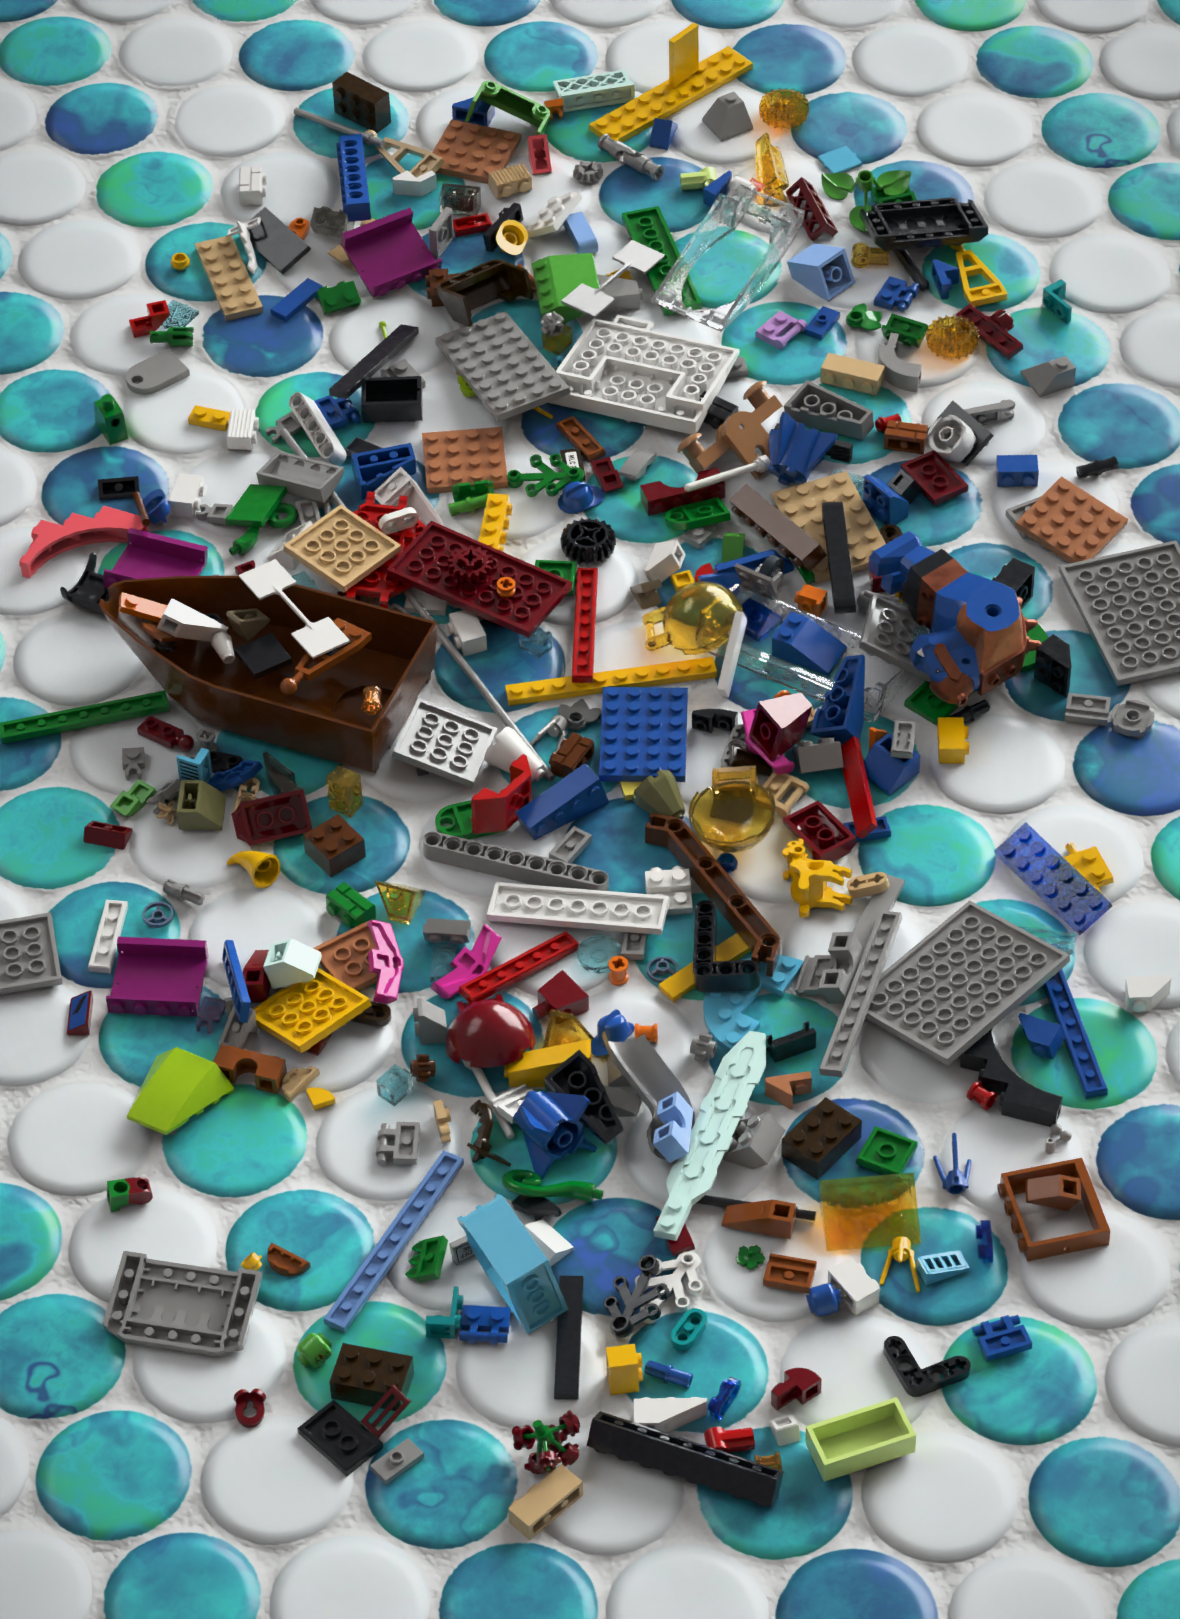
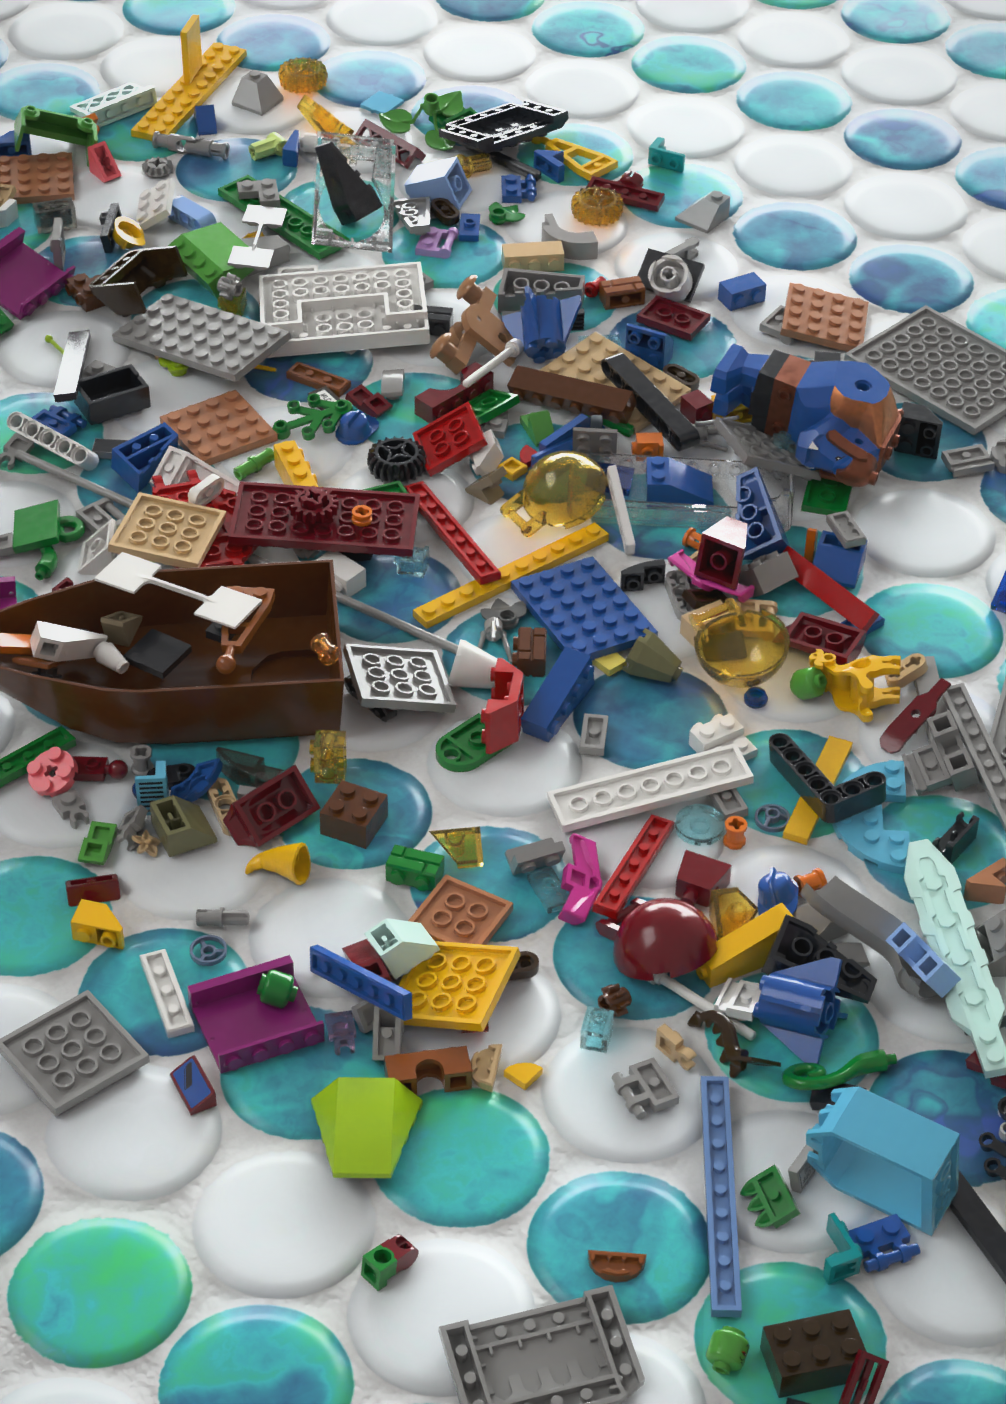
camera: 30 degrees left, 5 degrees down
yellow plate [241,1252,262,1271] -> none
light grey slope [256,451,345,503] -> none
plate [367,919,404,1004] -> none
light grey slope [413,998,447,1045] -> none
light grey beam [422,832,609,891] -> none
green hinge [452,479,494,502] -> none
red tile [453,213,492,237] -> none
tan brick [488,163,532,199] -> none
reddish brown piece [645,813,780,977] -> none
light grey gear [690,1033,717,1062] -> none
green bracket [881,313,928,348] -> none
black brick [888,469,923,504] -> none
yellow brick [937,717,969,764] -> none
black axle [949,700,990,723] -> none
black pin [1076,456,1118,479] -> none
none -> coral plate [27,746,78,797]
none -> yellow slope [71,899,125,949]
none -> light grey plate [237,178,280,207]
none -> green head [256,970,298,1009]
none -> black wedge [315,141,383,225]
none -> light grey wing [391,196,431,235]
none -> red plate [412,401,488,477]
none -> dark brown plate [431,198,460,226]
none -> bright green head [790,667,827,700]
none -> dark red piece [879,678,951,754]

